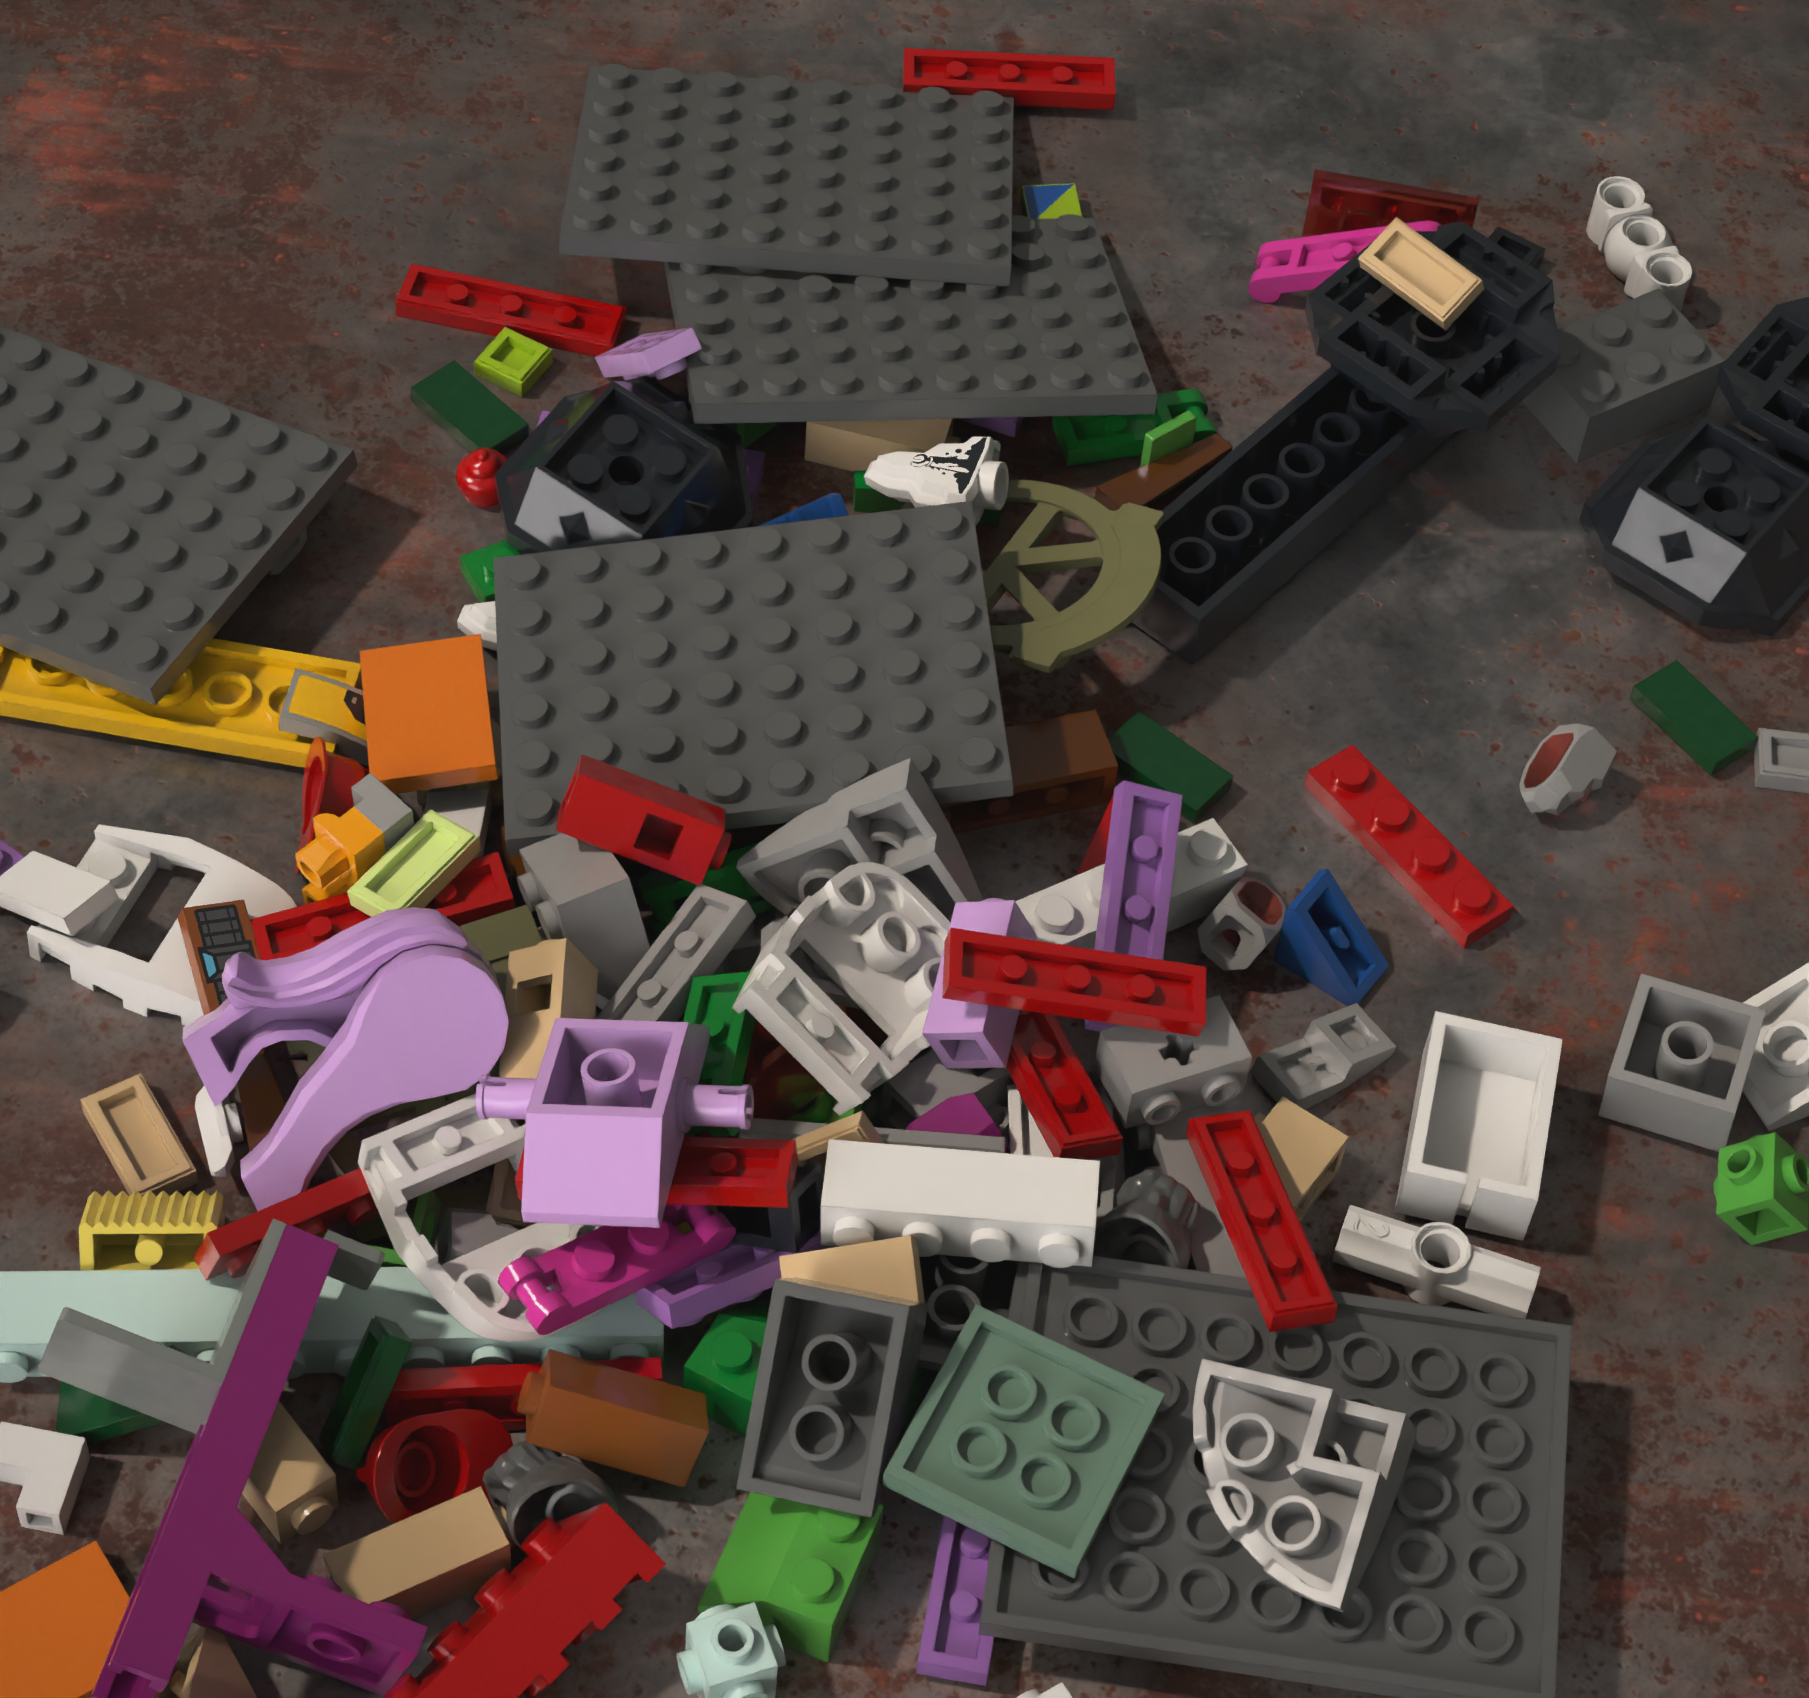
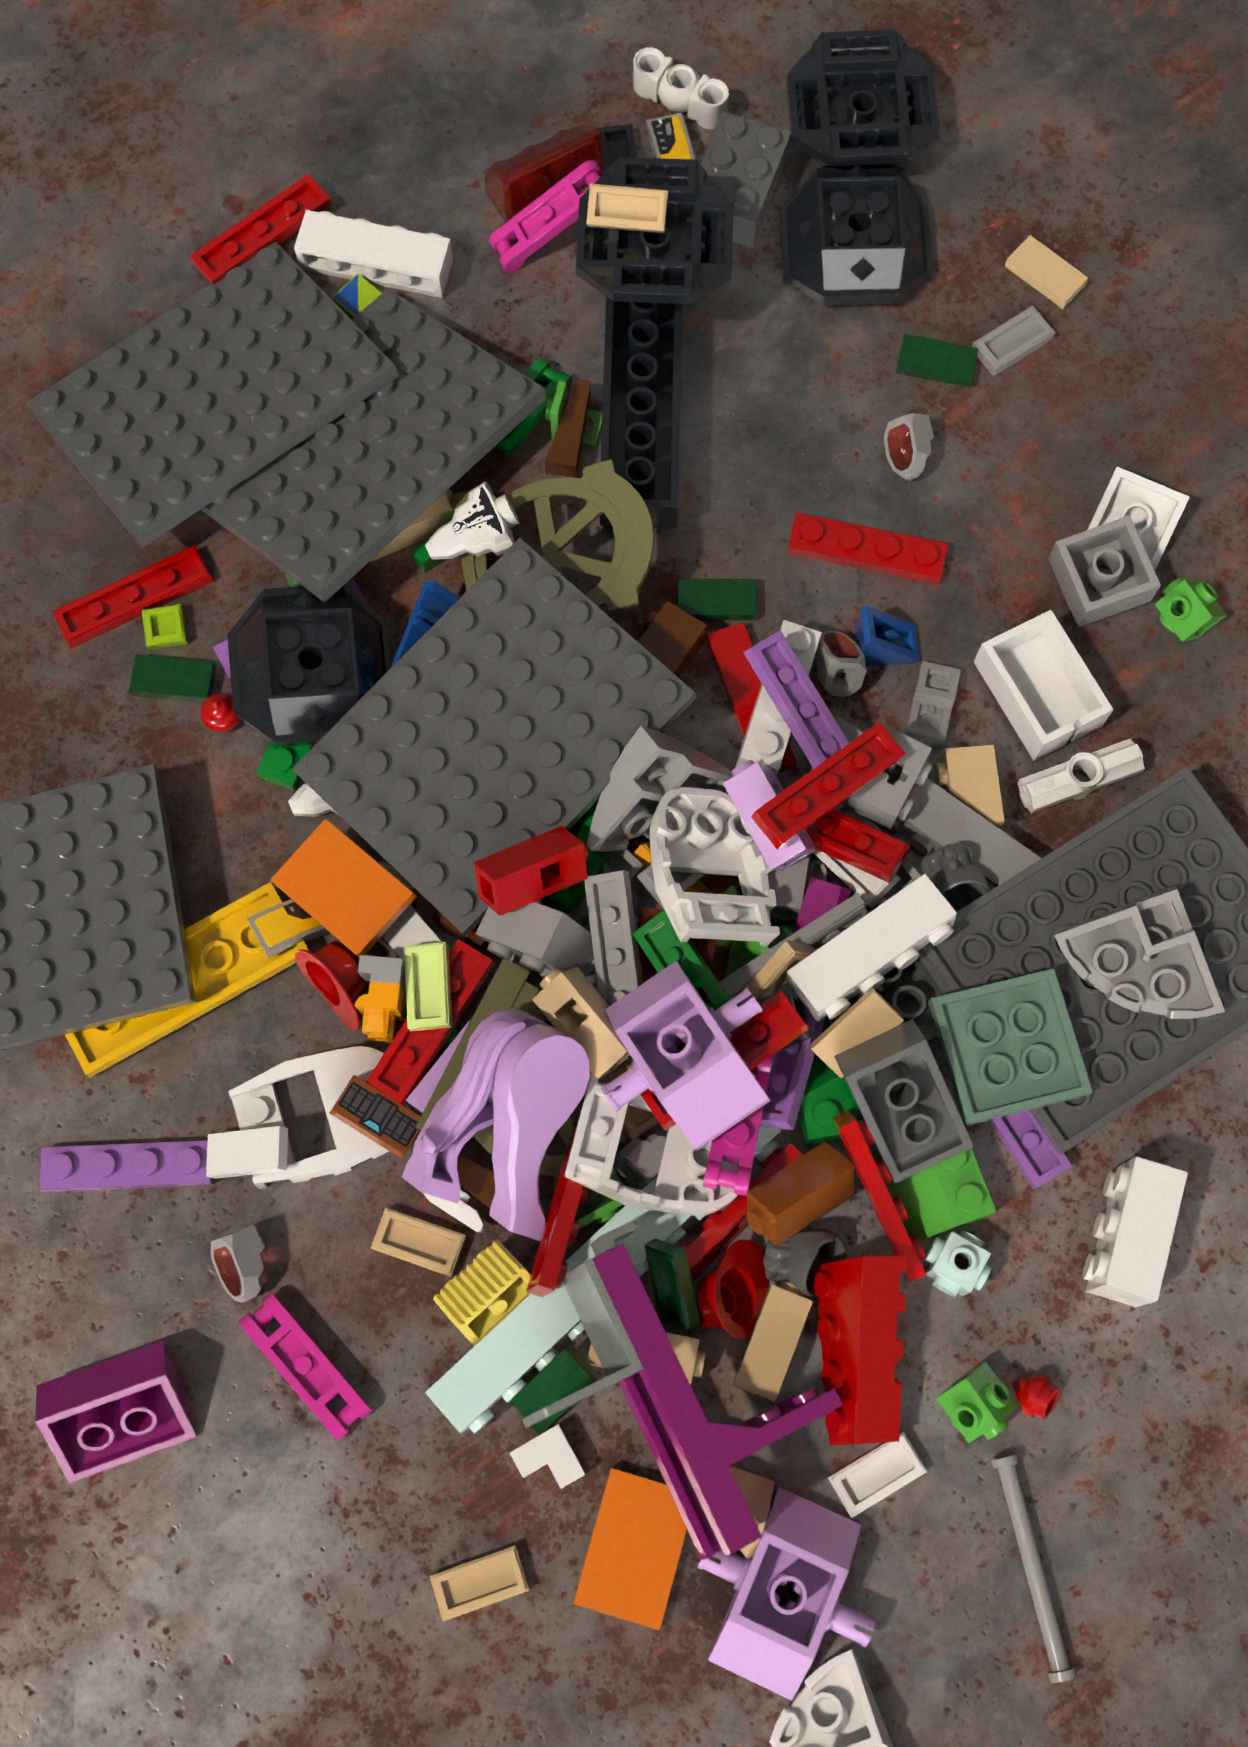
camera: 35 degrees left, 20 degrees up
lavender plate [595,328,702,381] -> none
red tile [1185,1110,1338,1332] -> none
none -> white brick [294,210,453,298]
none -> slope [645,113,695,159]
none -> red plate [832,1111,926,1283]

